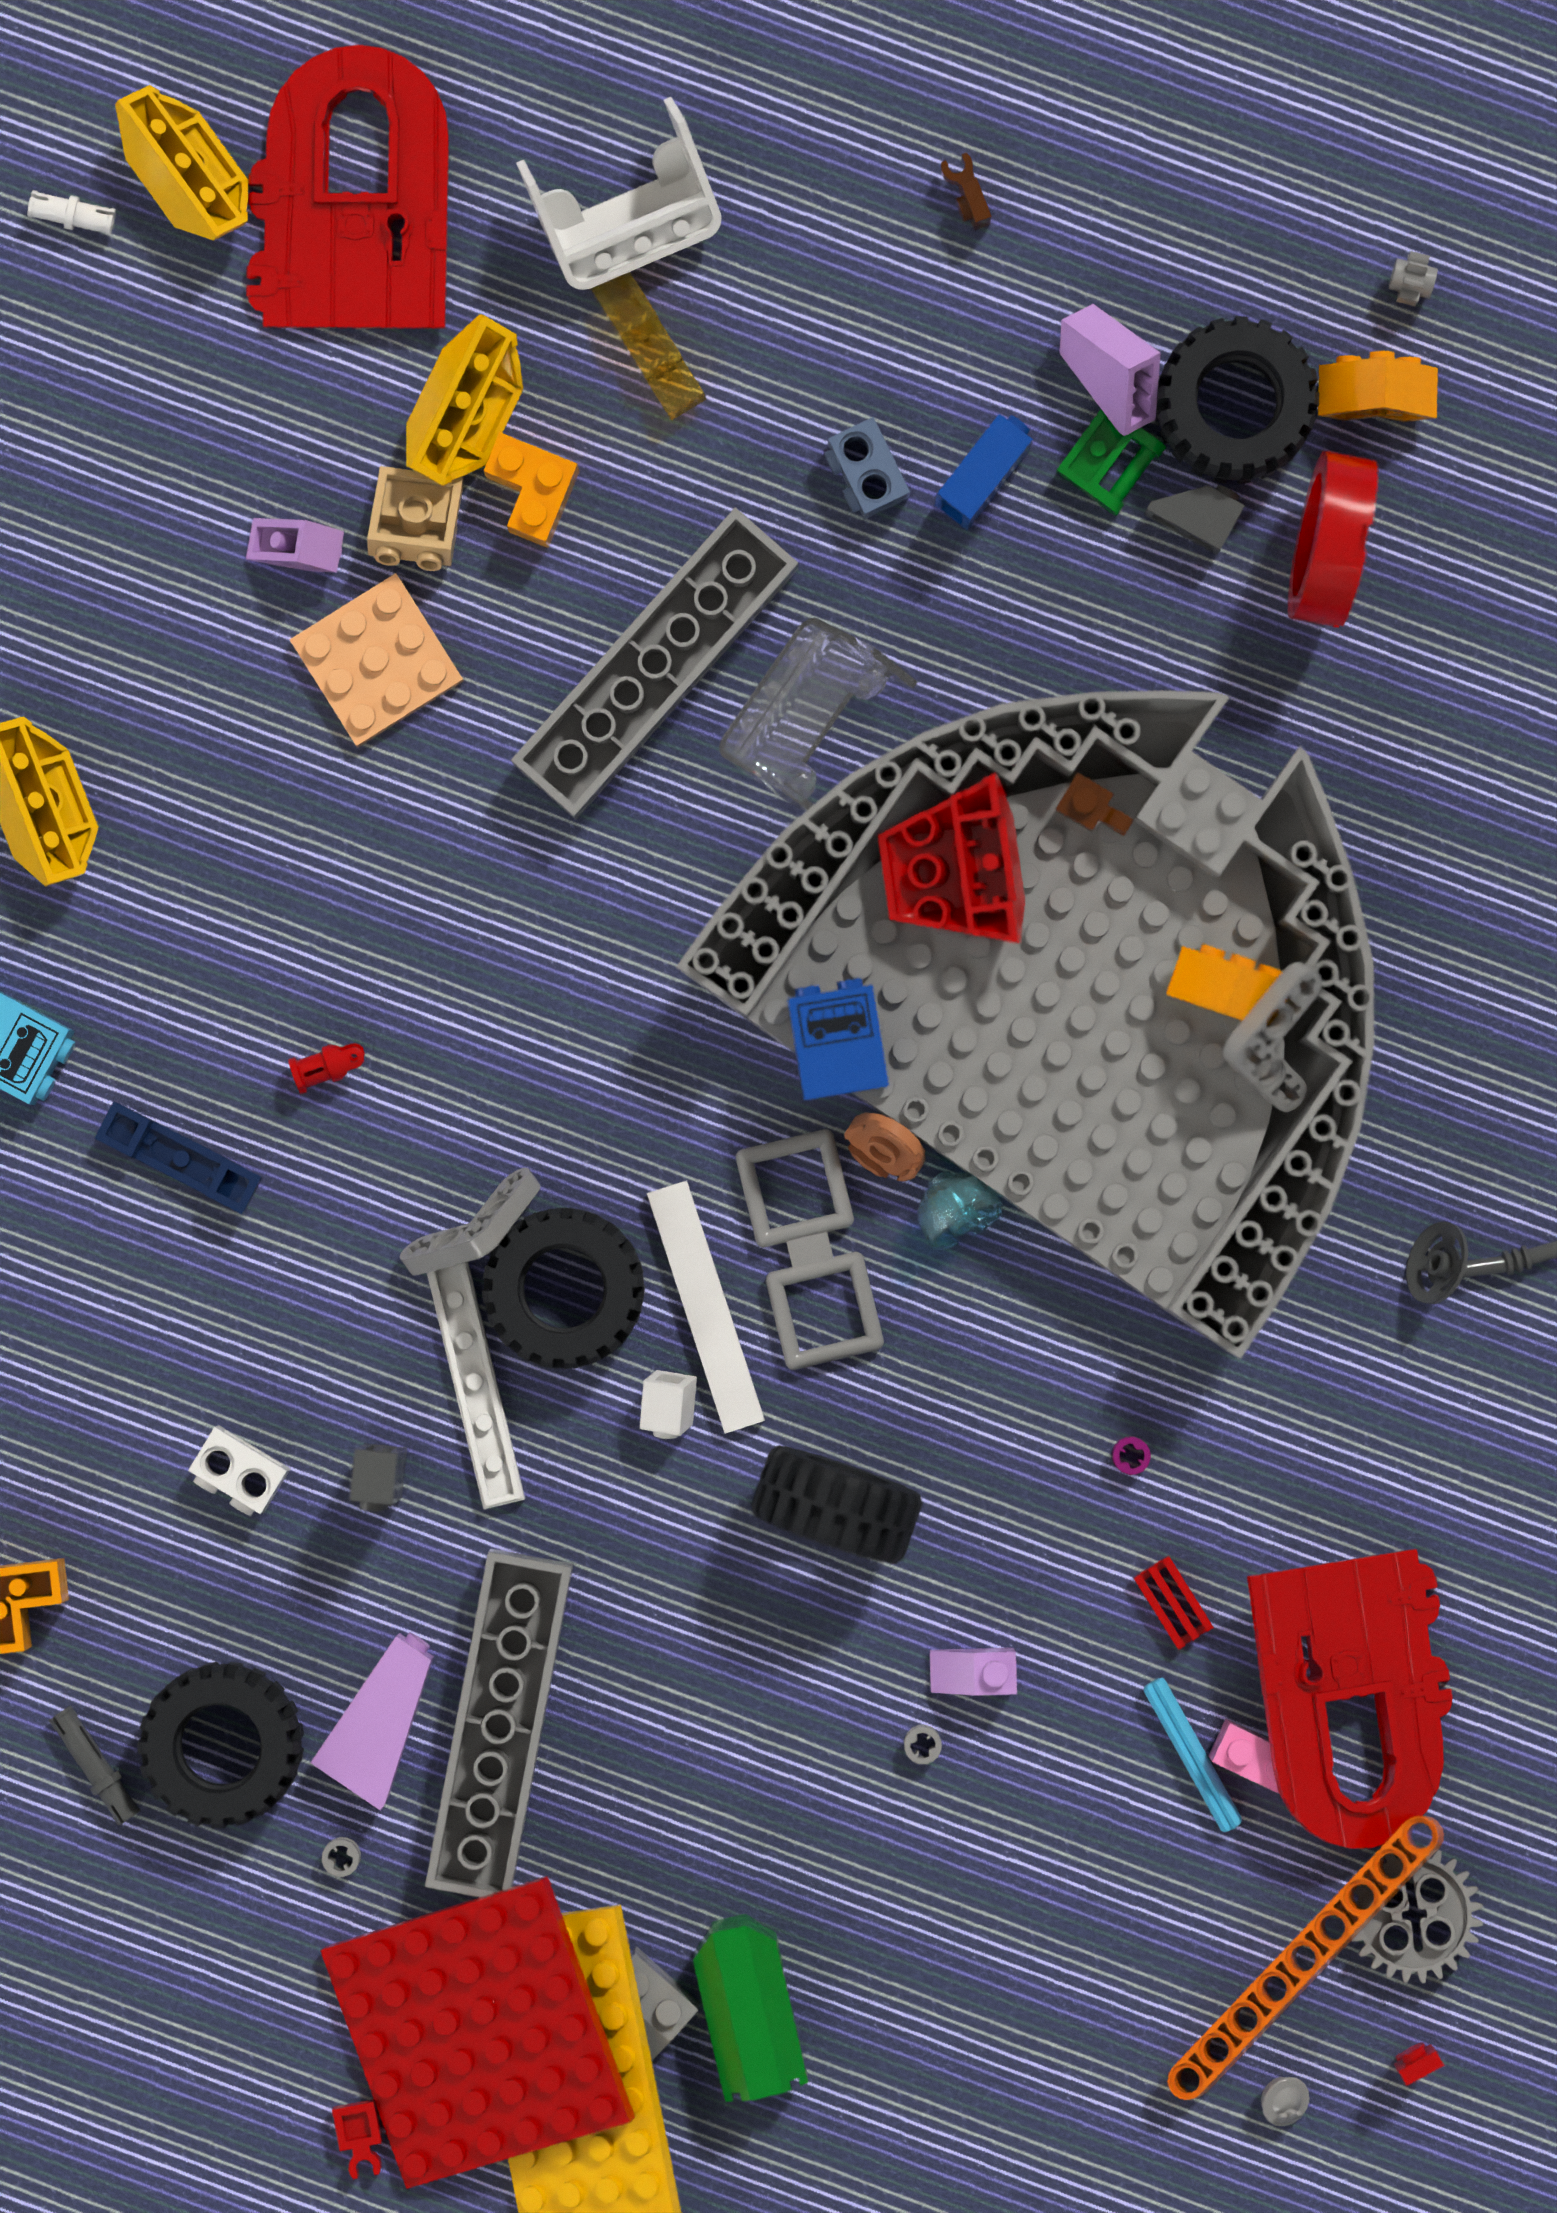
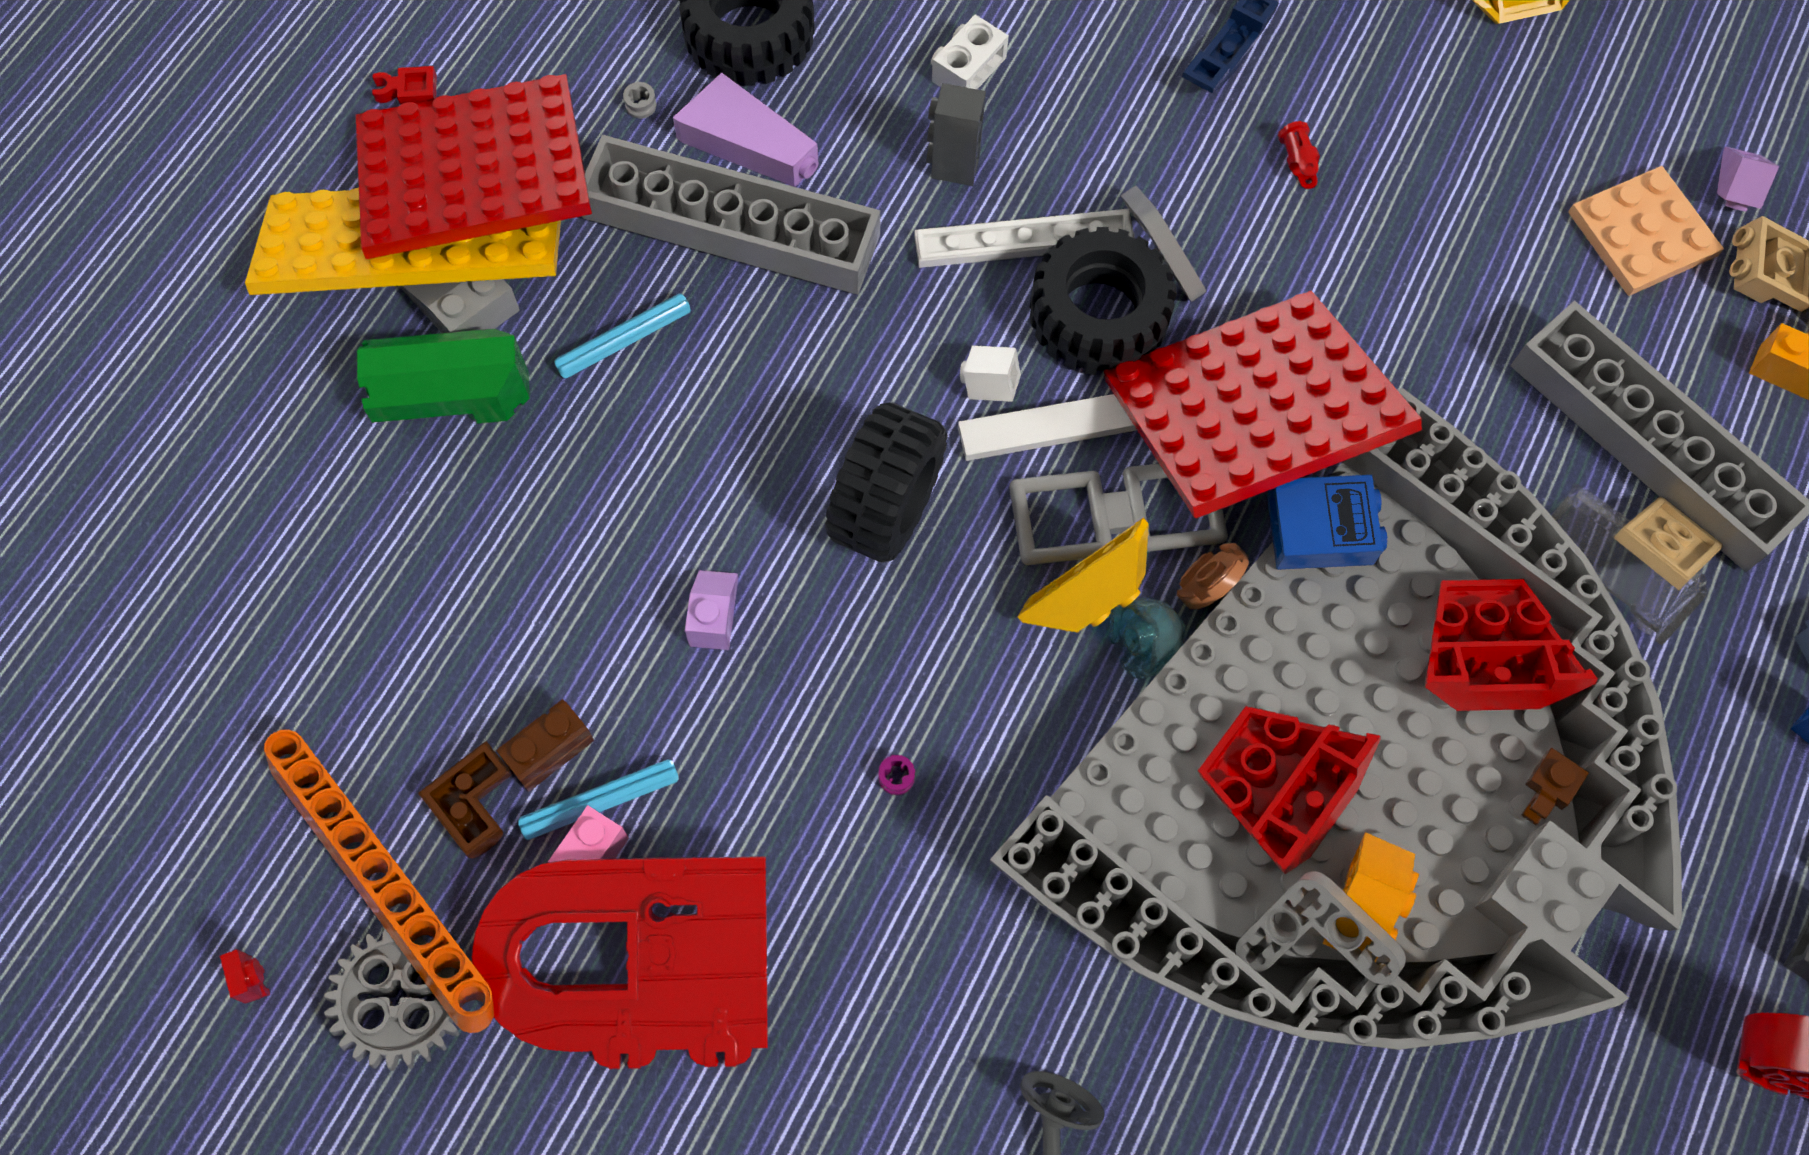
camera: 90 degrees right, 20 degrees down
light grey bush [904,1725,942,1764] -> none
red tile [1133,1555,1214,1650] -> none
light grey hat [1261,2077,1310,2126] -> none
none -> reddish brown brick [418,741,513,859]
none -> reddish brown brick [496,699,594,792]
none -> medium azure axle [554,294,691,378]
none -> yellow wedge [1017,517,1149,633]
none -> plate [1104,290,1422,519]
none -> red wedge [1198,706,1381,874]
none -> tan tile [1614,497,1723,590]

